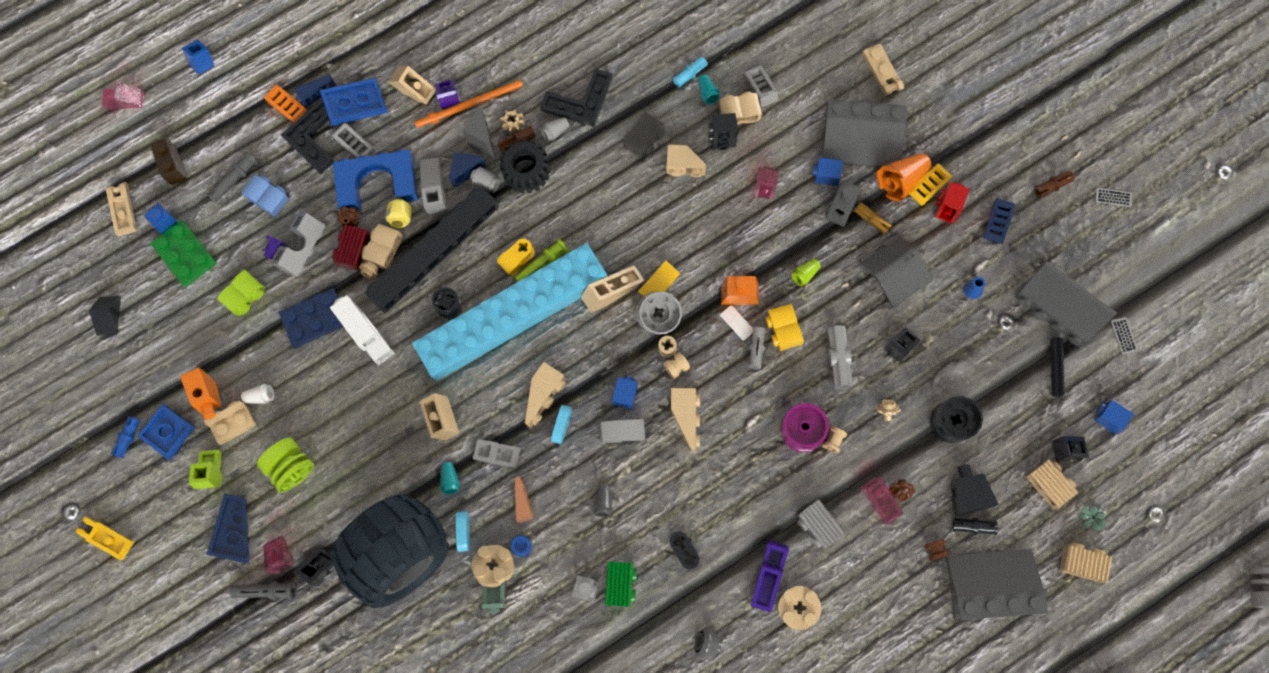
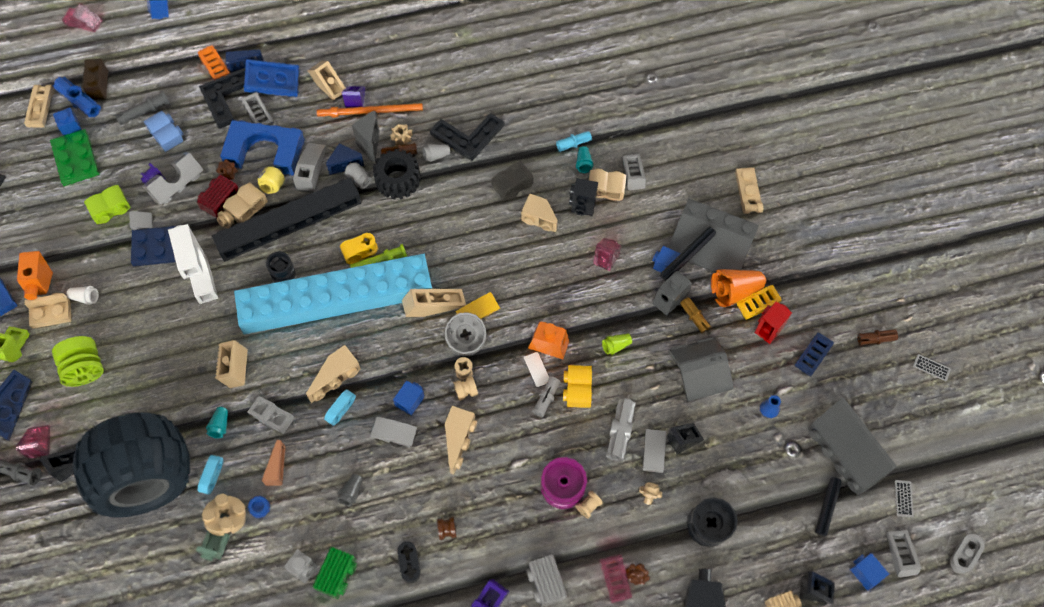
camera: 10 degrees right, 10 degrees down
none -> blue piece [53,77,101,118]
none -> light grey slope [129,211,153,230]
none -> reddish brown wheel [437,517,456,540]
none -> light grey slope [643,429,666,473]
none -> black axle [660,227,716,281]
none -> light grey slope [886,530,921,577]
none -> light grey plate [950,534,985,574]

